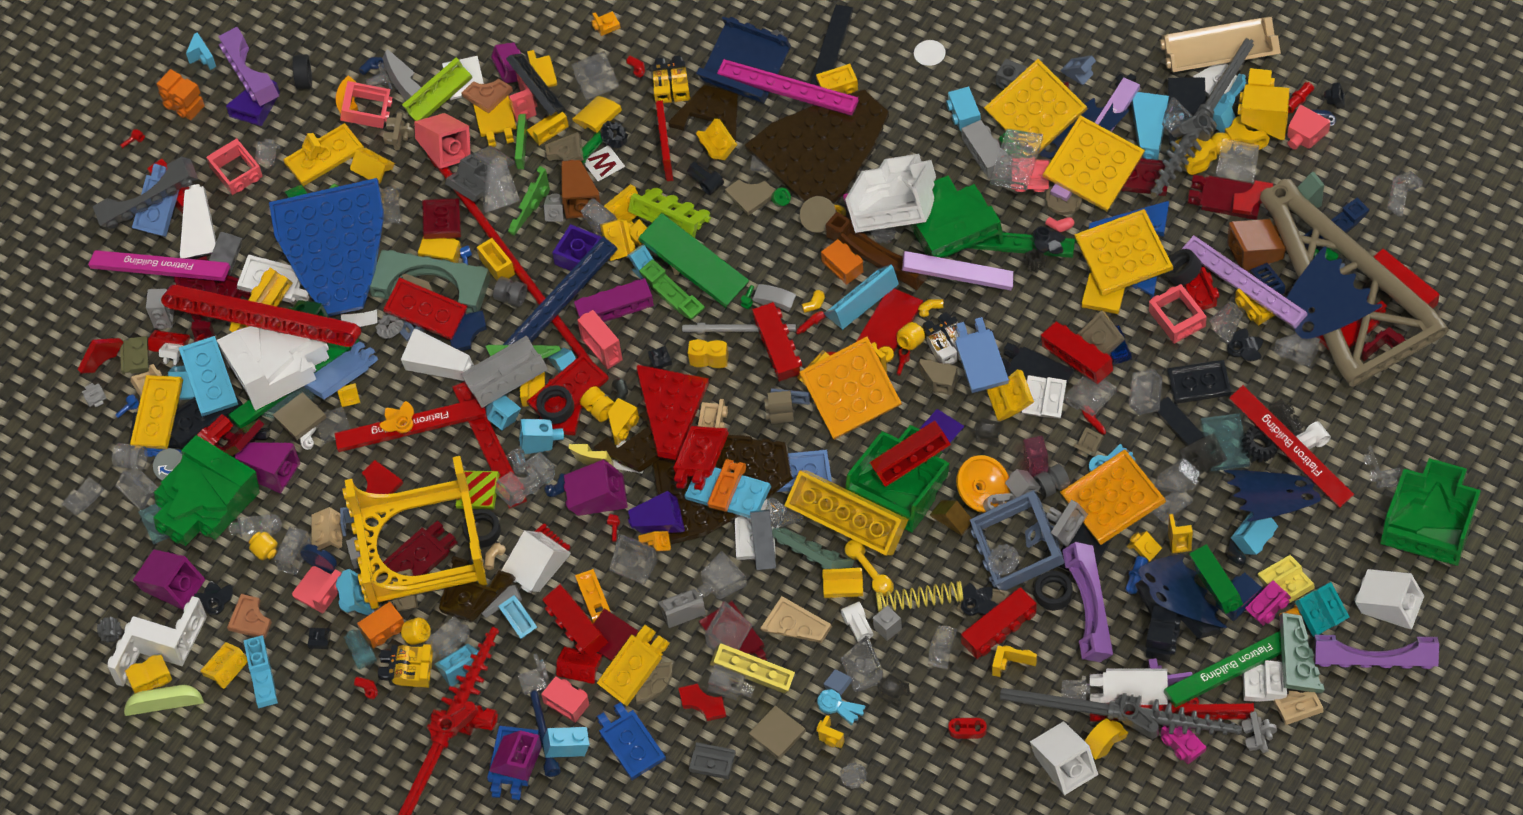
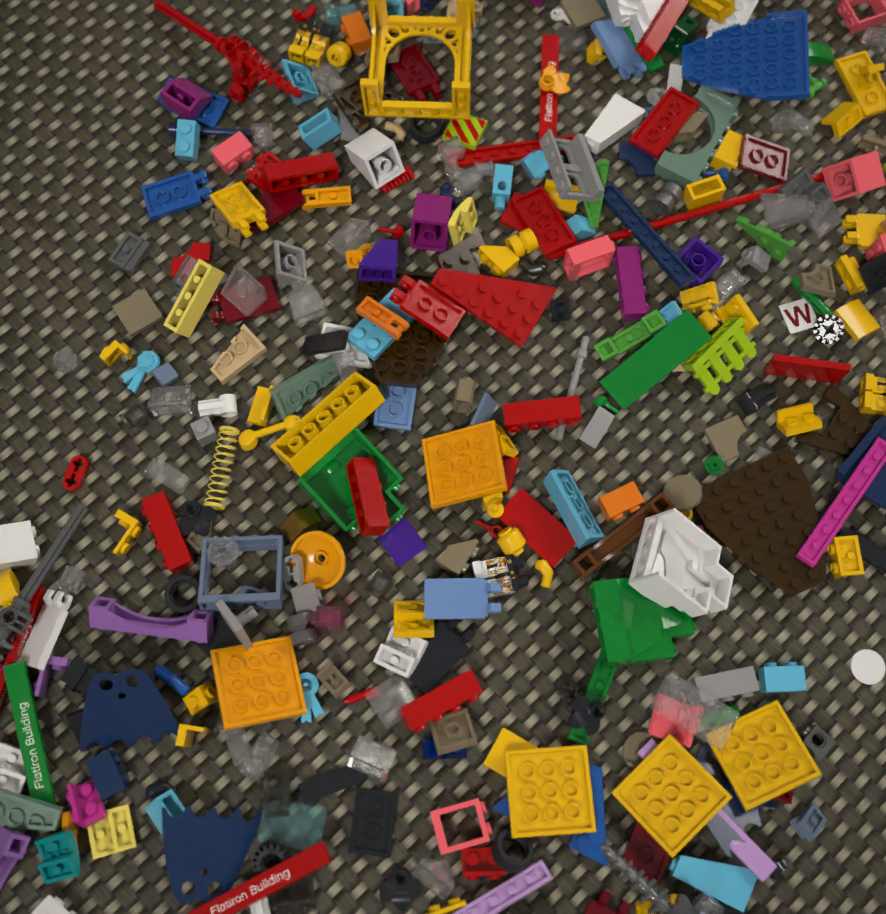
camera: 95 degrees right, 15 degrees up
red tile [362,460,403,494] -> none
bright green tile [515,114,528,169] -> none
black tyre [537,385,574,424] -> none
dark orange slope [562,160,603,219] -> none
yellow brick [688,339,729,368] -> none
tan bracket [698,399,728,428] -> none
red piece [796,311,826,334] -> none
yellow arm [801,290,825,313] -> none
lavender tile [902,251,1013,290] -> none
coral arm [1045,217,1074,232] -> none
green slope [1189,544,1243,614] -> none

